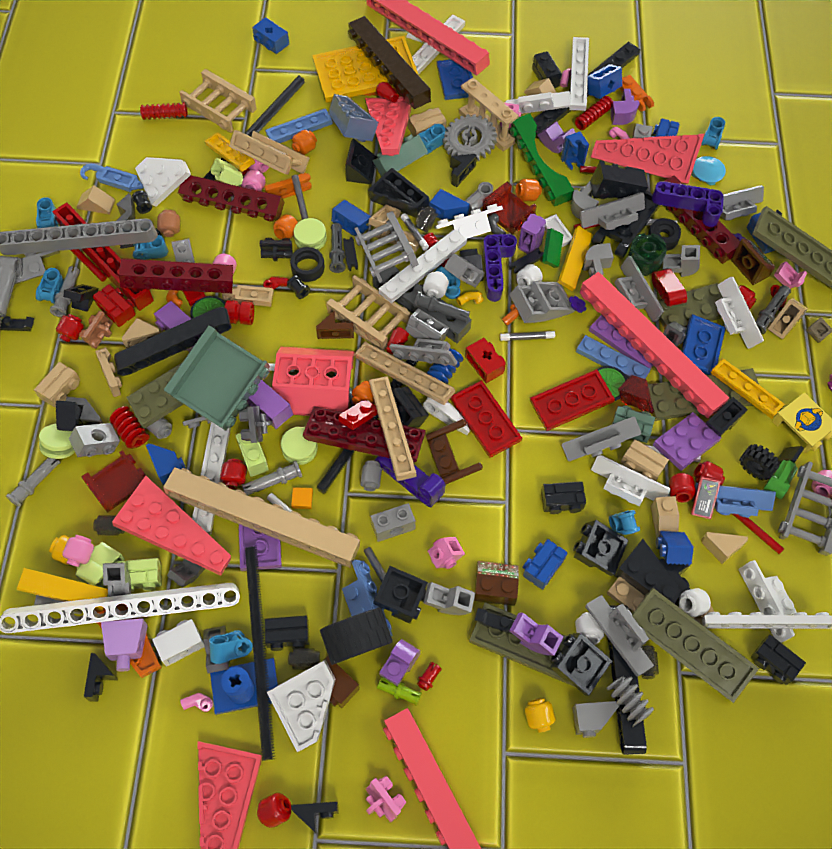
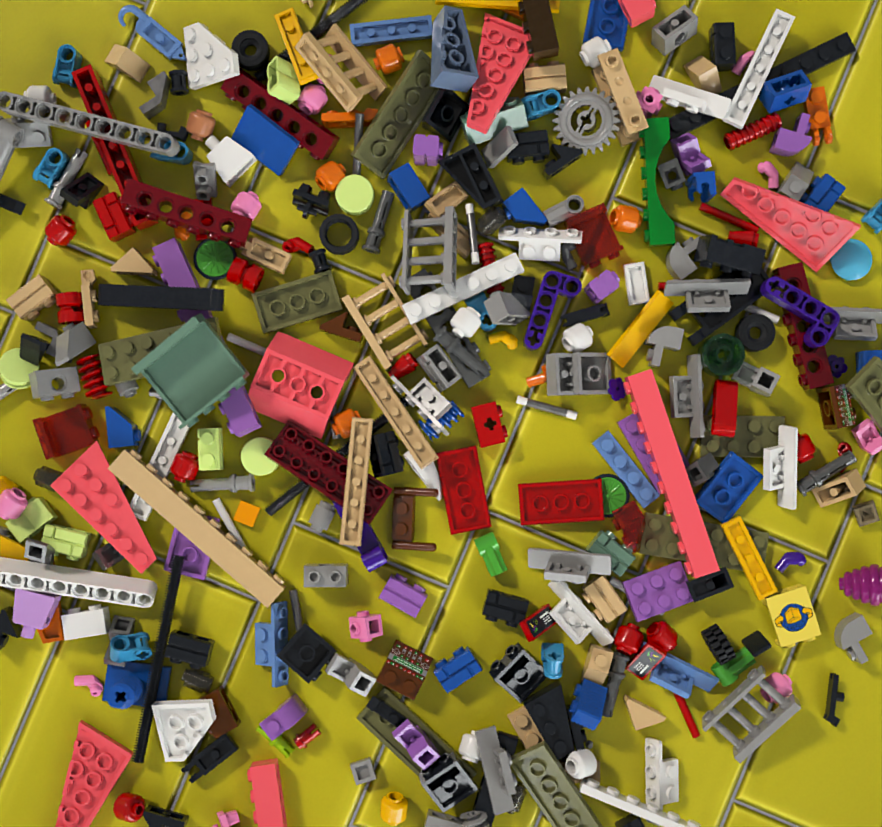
camera: 25 degrees right, 25 degrees up
nougat hips [79,311,113,349] -> none
flat silver hips [239,406,273,443] -> none
black tyre [320,607,393,665] -> none
red plate [338,400,378,430] -> none
black piece [343,237,358,271] -> none
red cone [376,82,399,103] -> none
green tile [542,228,564,268] -> none
none -> red wheel [55,292,85,325]
none -> light grey slope [55,321,97,367]
none -> black hinge [181,732,239,783]
none -> white torso [205,135,257,188]
none -> black tyre [231,30,270,71]
none -> blue tile [231,104,300,176]
none -> olive plate [251,270,343,334]
none -> olive plate [350,50,439,179]
none -> light grey plate [350,757,377,785]
none -> medium lavender brick [379,573,428,618]
none -> medium lavender brick [413,134,443,167]
none -> bright green piece [474,532,507,577]
none -> light grey tile [481,126,519,168]
none -> black brick [507,130,550,165]
none -> tile [519,603,557,642]
none -> white head [579,36,612,68]
none -> dark grey pin [602,652,630,718]
none -> light grey brick [651,5,698,56]
none -> dark grey brick [657,158,686,191]
none -> dark purple arm [775,552,806,573]

